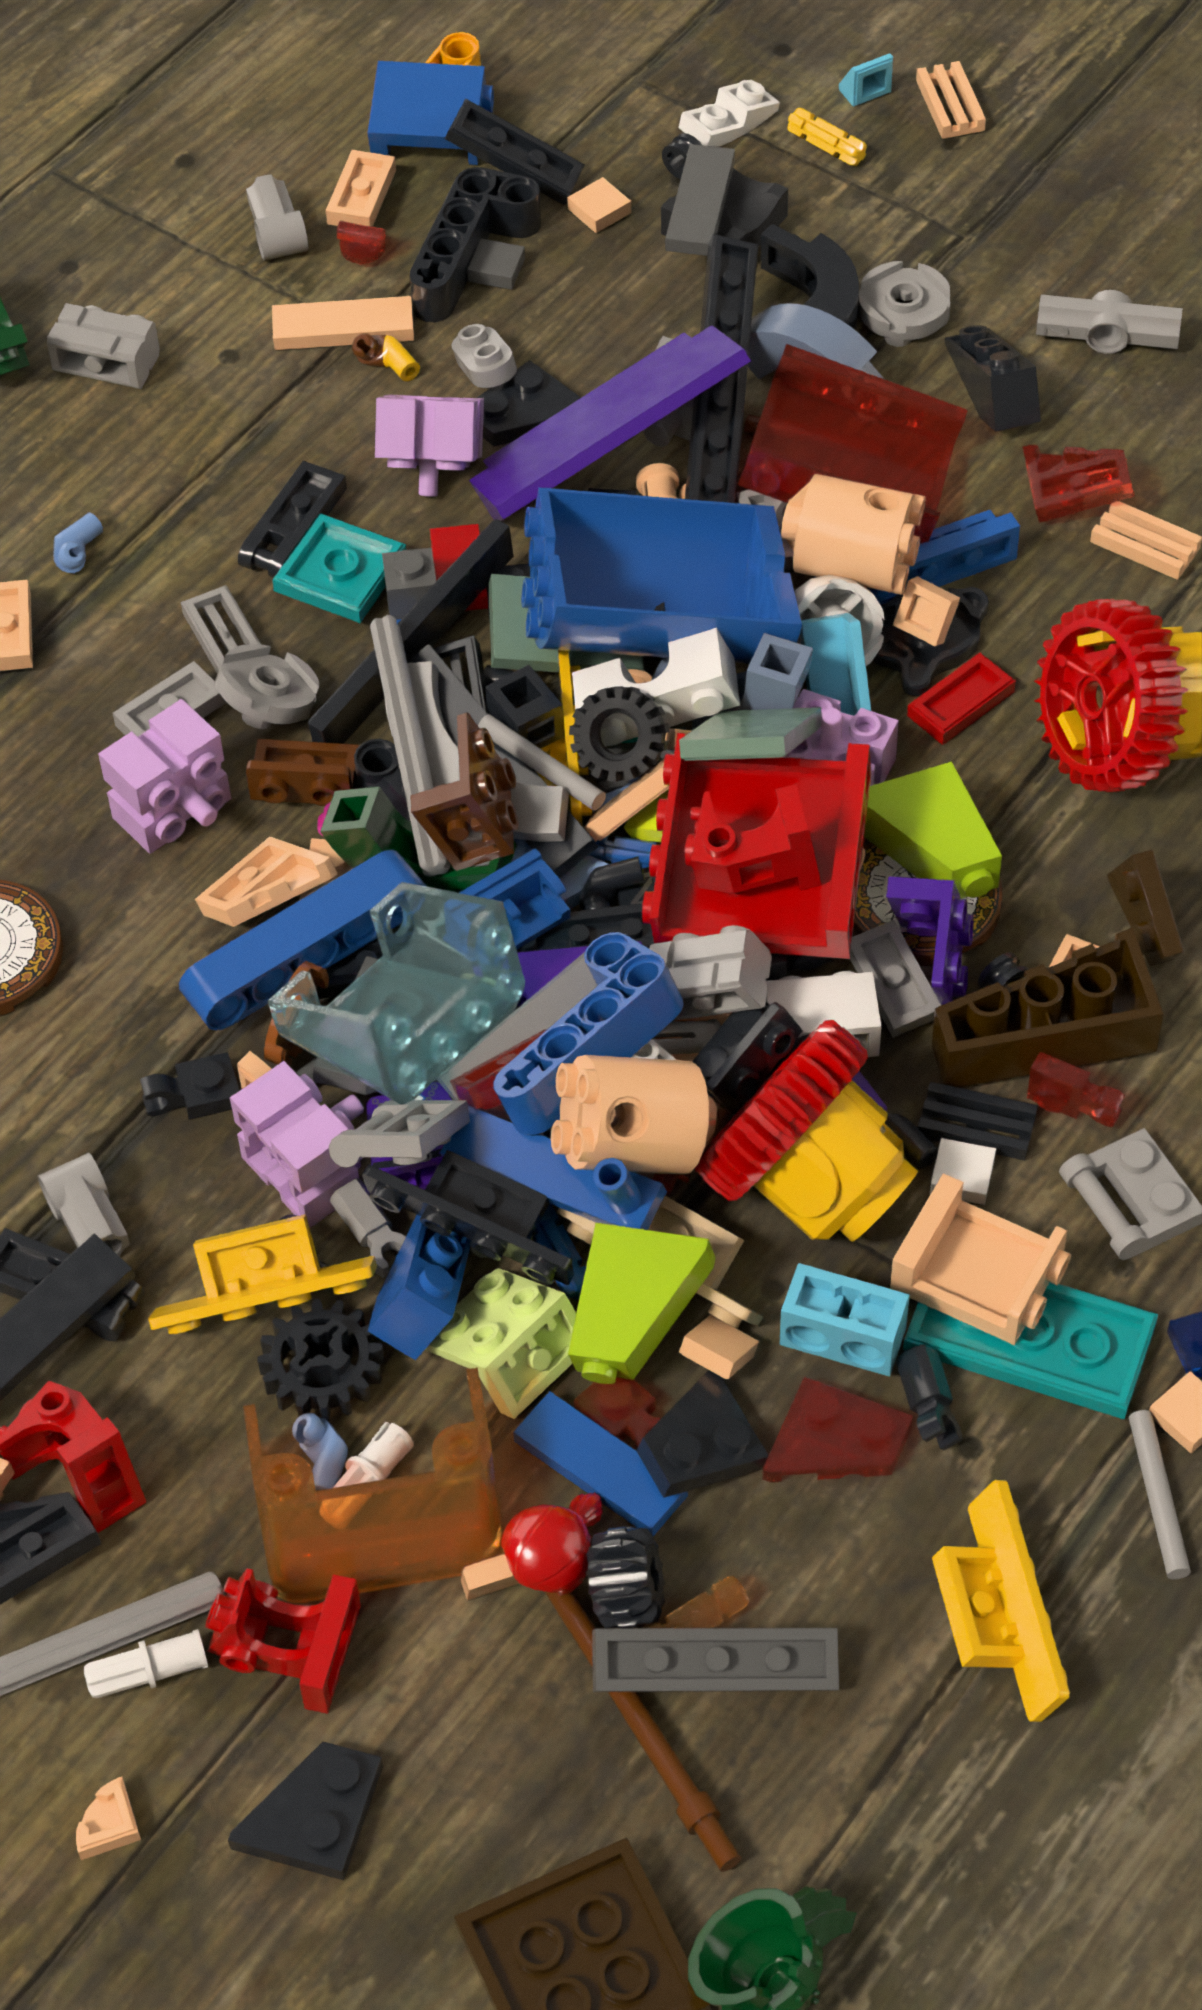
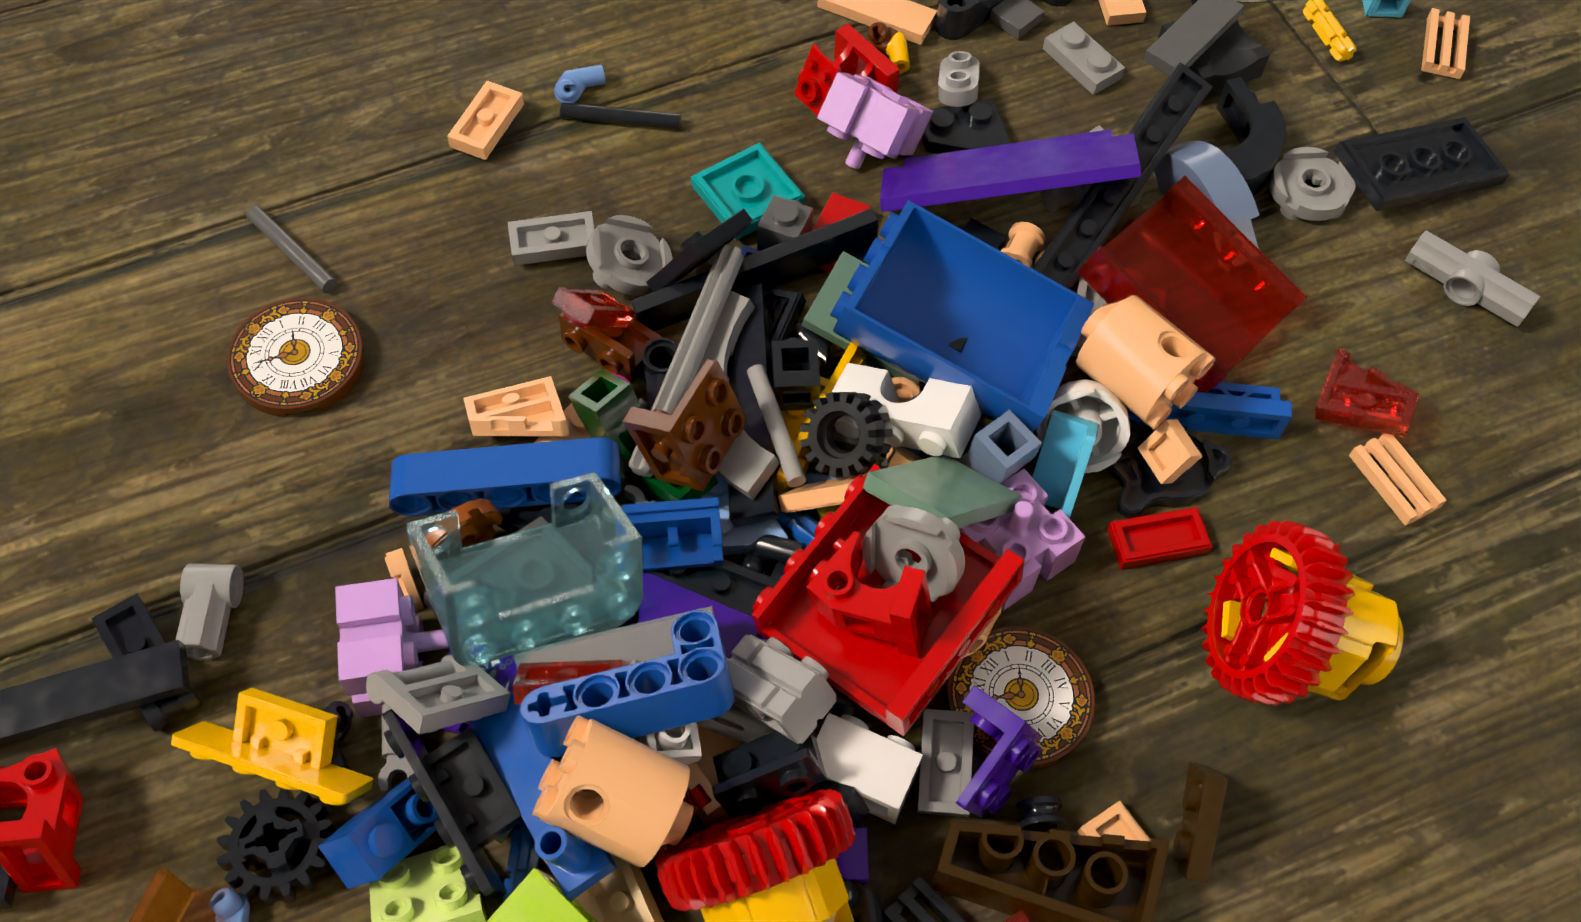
camera: 25 degrees right, 5 degrees up
lavender brick [98,698,231,854] -> none
black plate [140,1052,239,1120] -> none
light grey tile [181,585,261,674] -> none
black plate [238,461,347,578] -> none
lime slope [864,761,1002,899] -> none
black slope [944,325,1041,432] -> none
none -> clear red plate [551,287,635,330]
none -> black bar [560,102,681,130]
none -> black plate [646,209,753,292]
none -> red tile [794,23,900,116]
none -> light grey plate [862,505,965,603]
none -> light grey plate [1042,21,1125,95]
none -> black tile [1333,117,1510,211]

